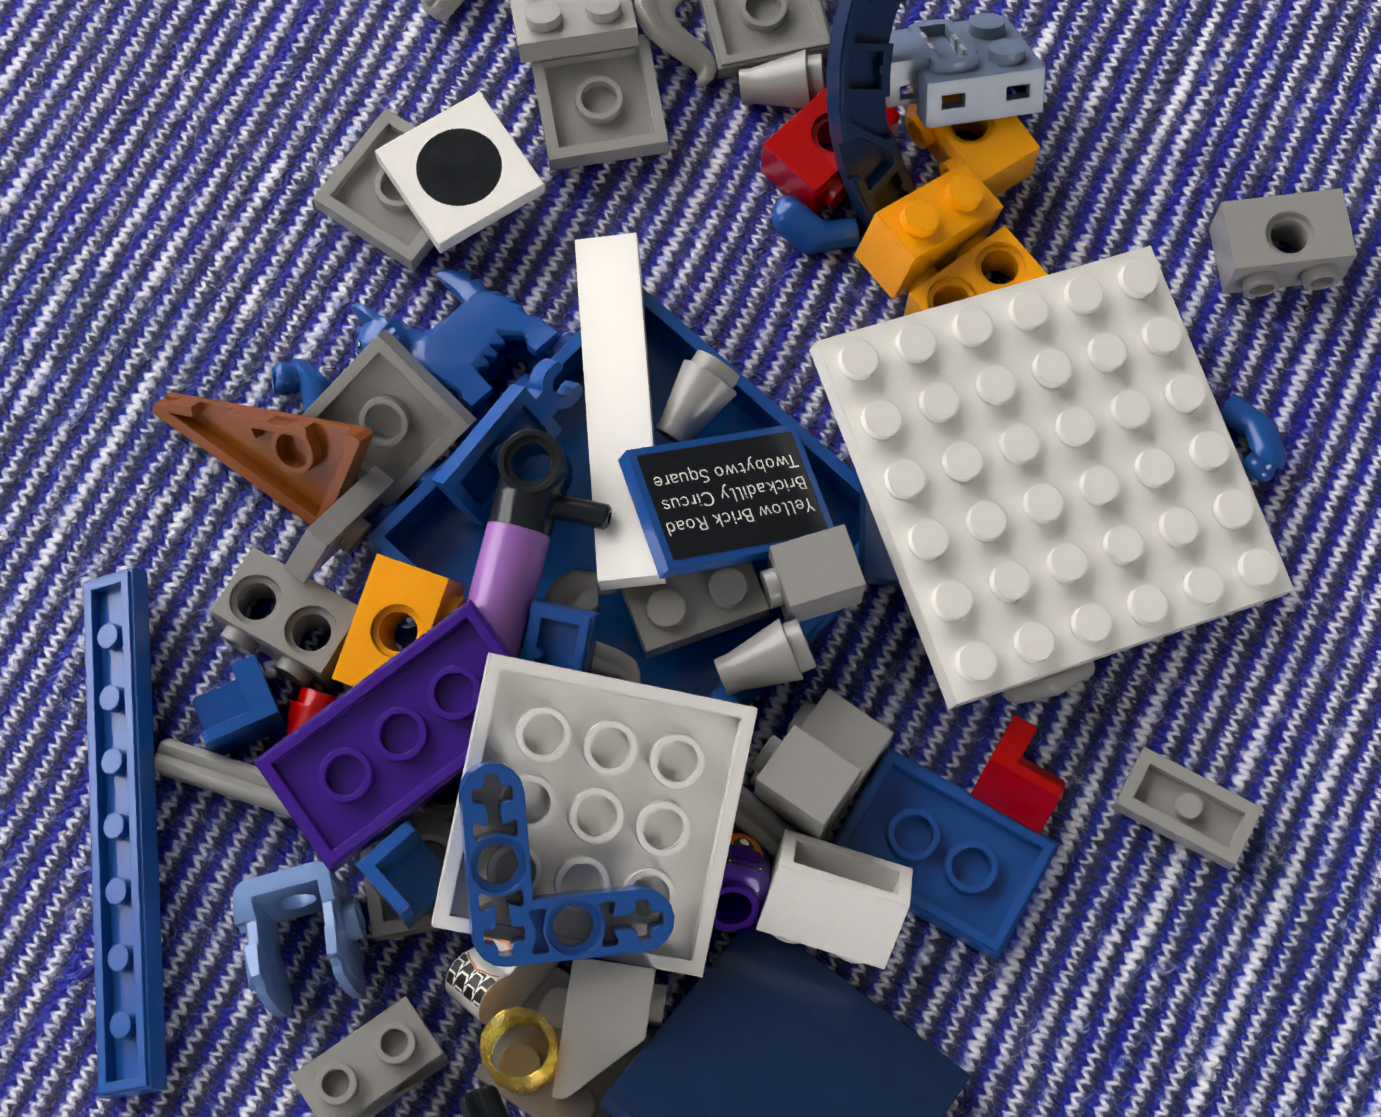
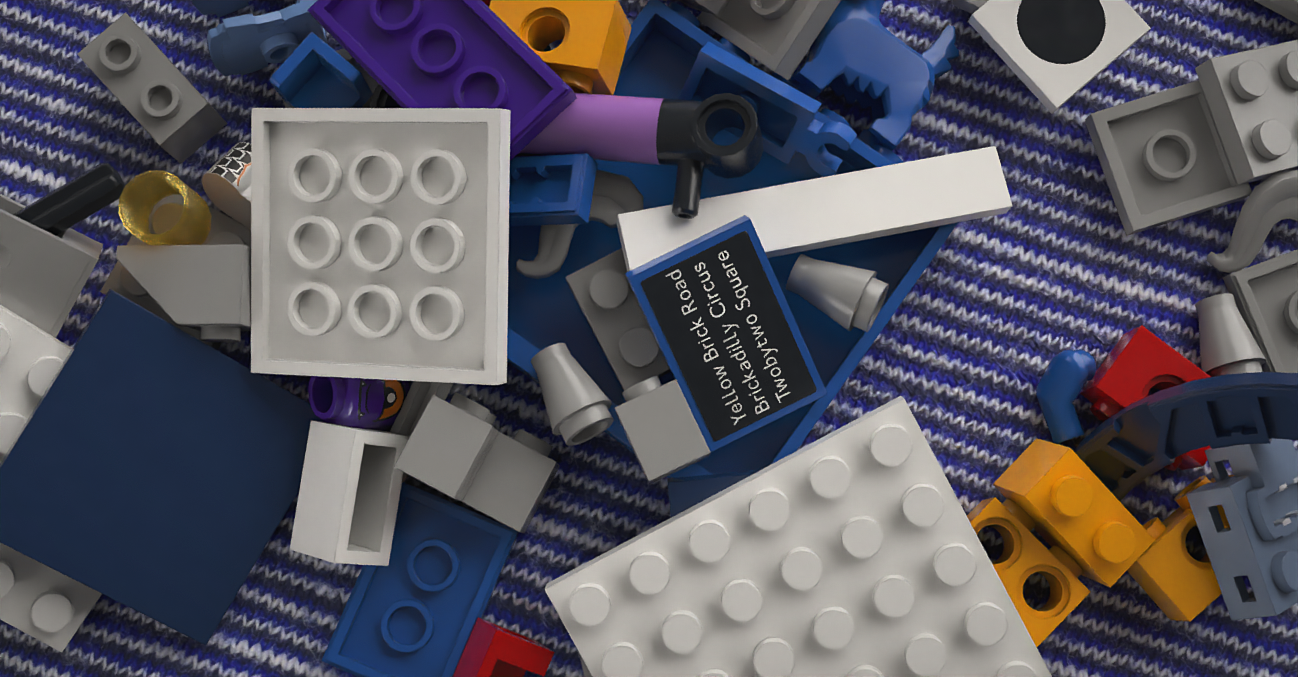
camera: 85 degrees right, 10 degrees up
blue beam [459,761,675,967] -> none

